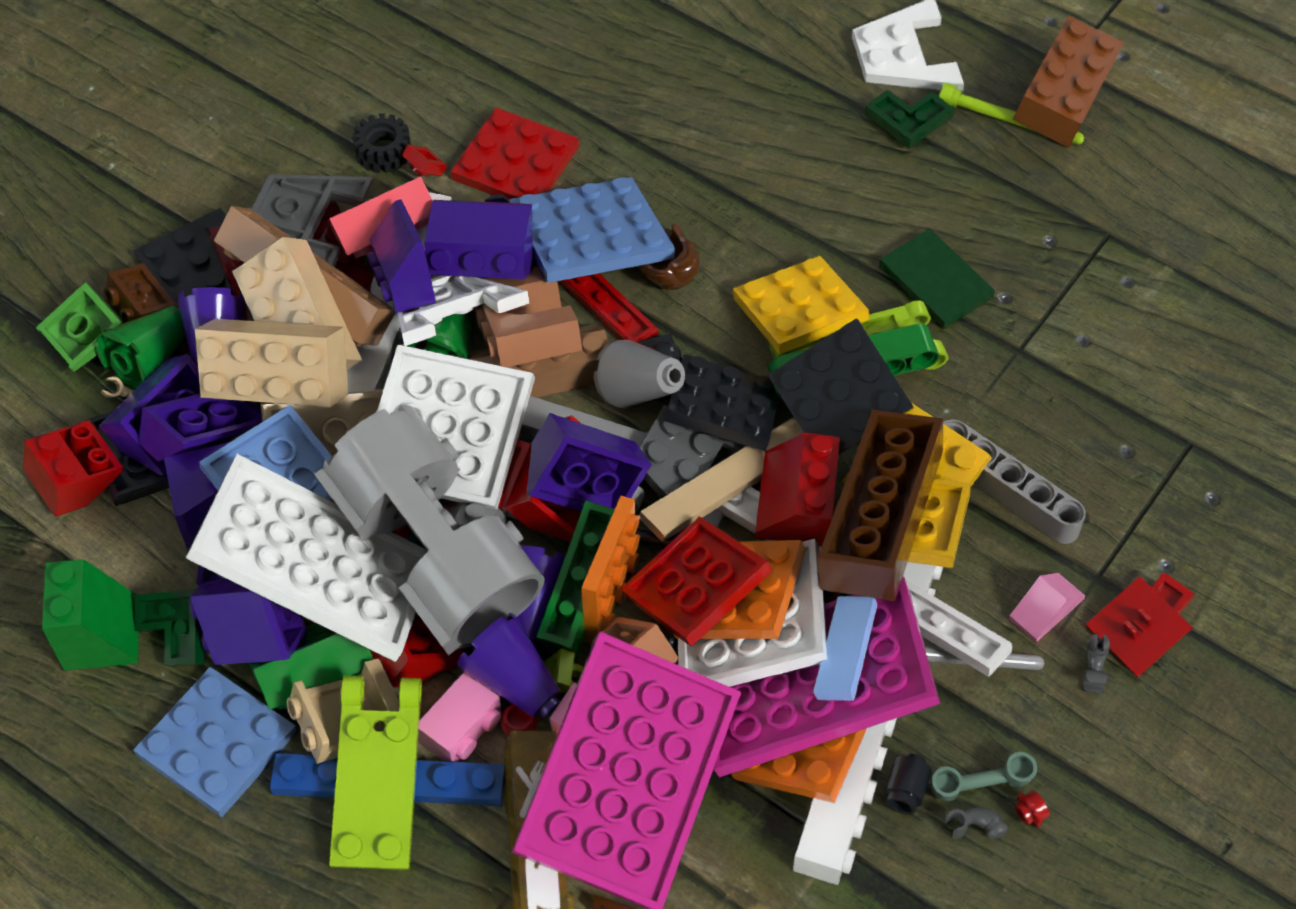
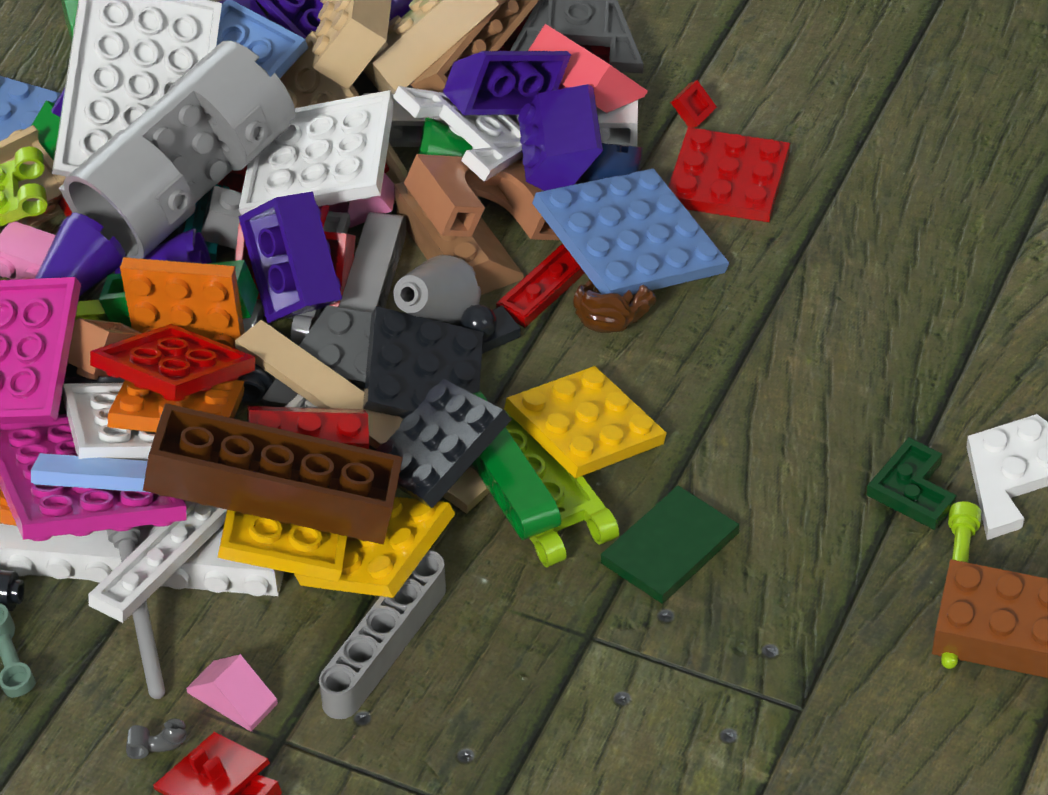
camera: 80 degrees right, 10 degrees down
black tyre [352,113,411,173] -> none

